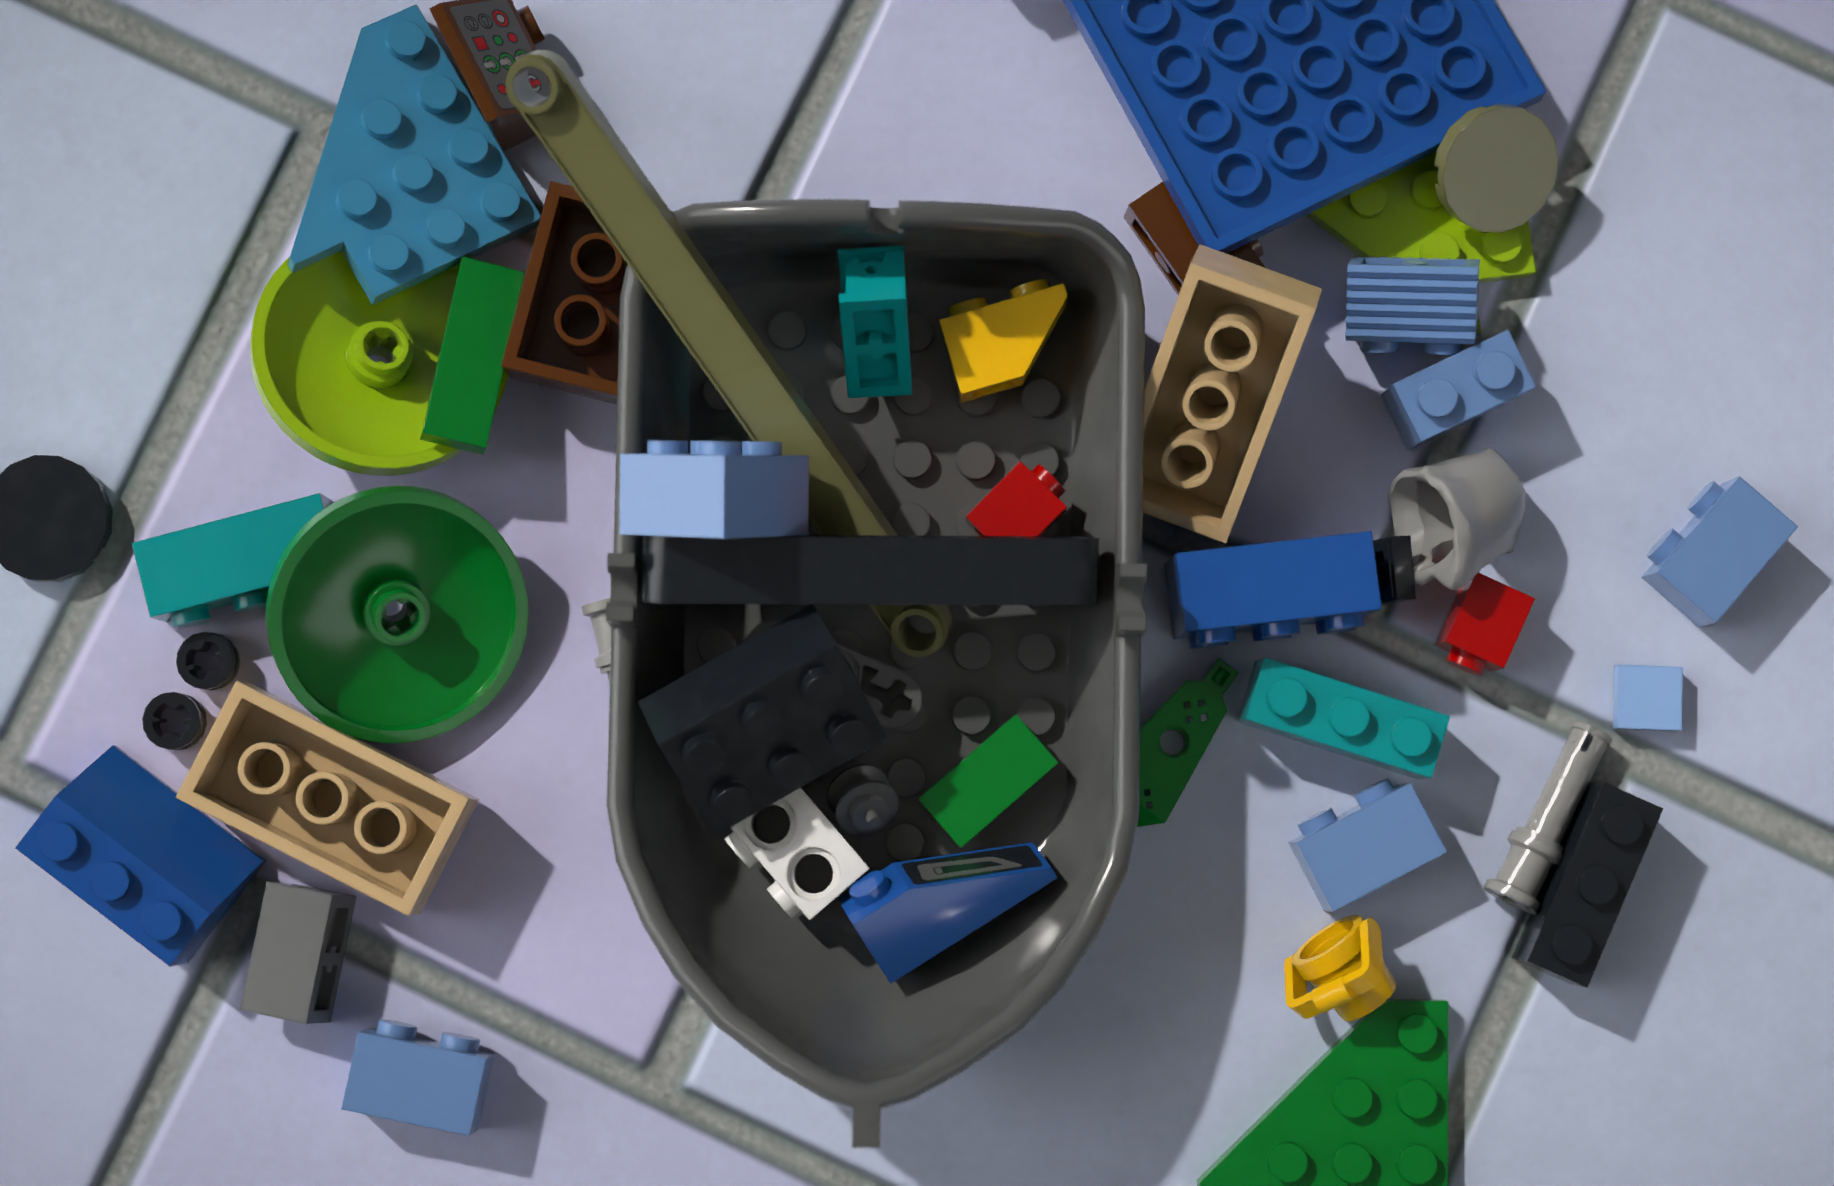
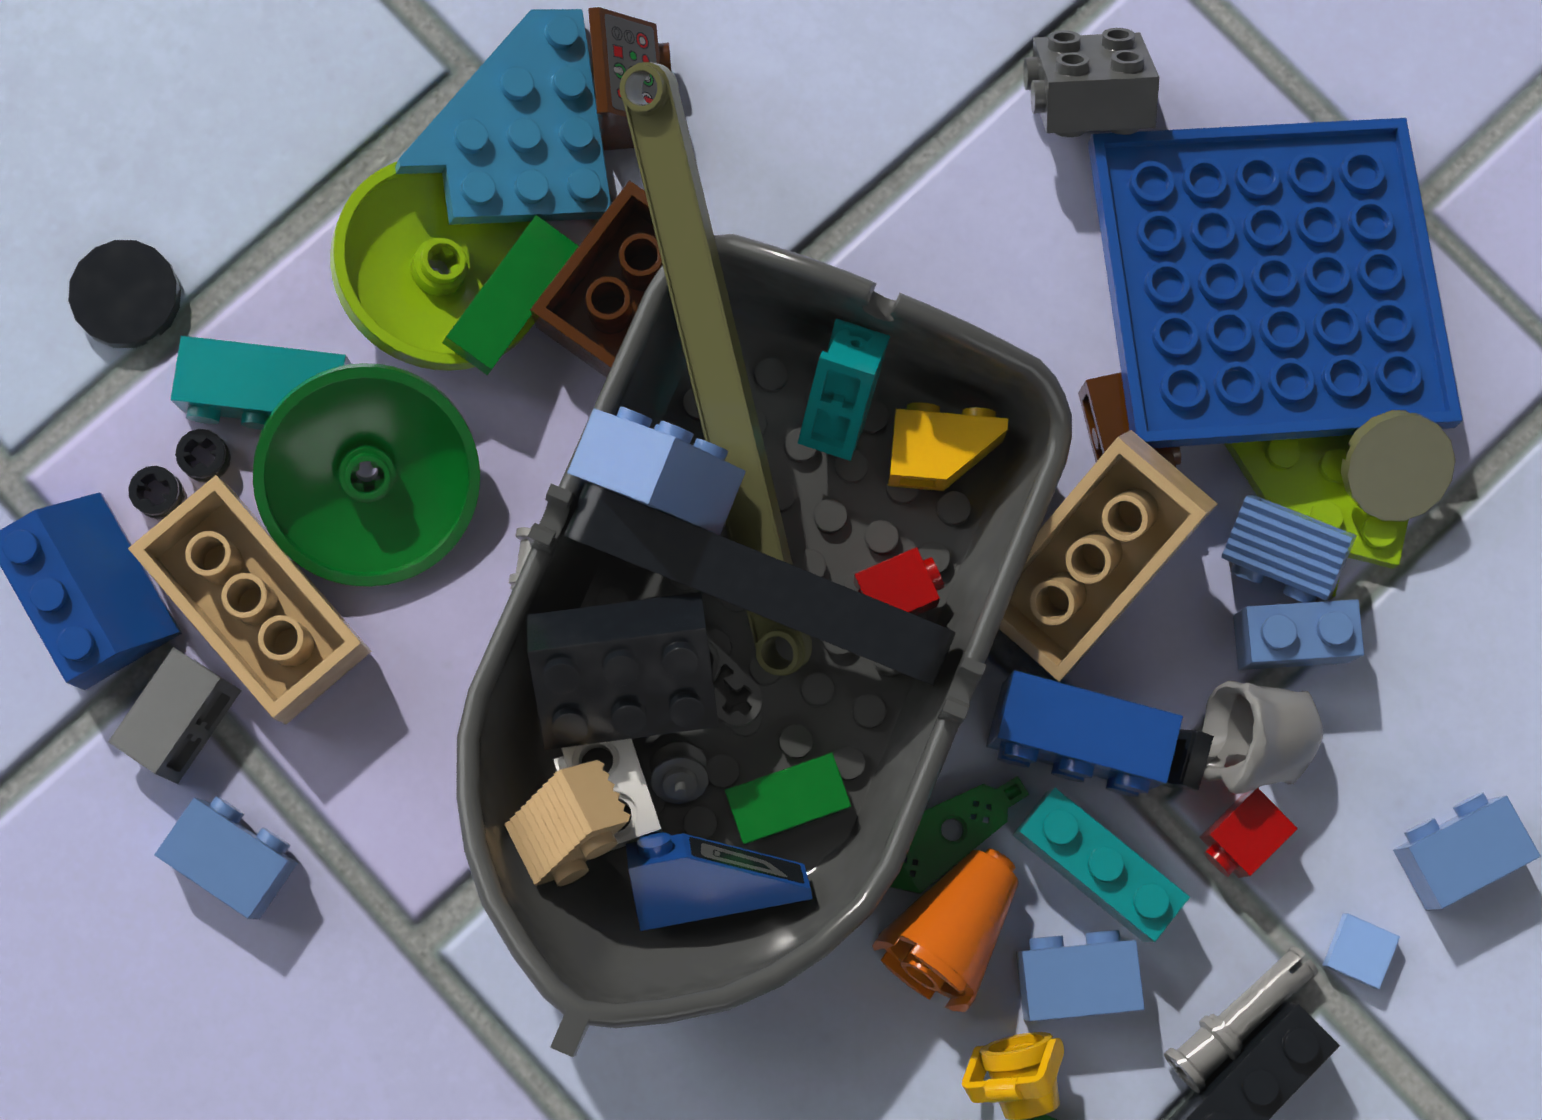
camera: 25 degrees right, 5 degrees down
none -> tan brick [504,760,630,886]
none -> orange cone [872,848,1019,1012]

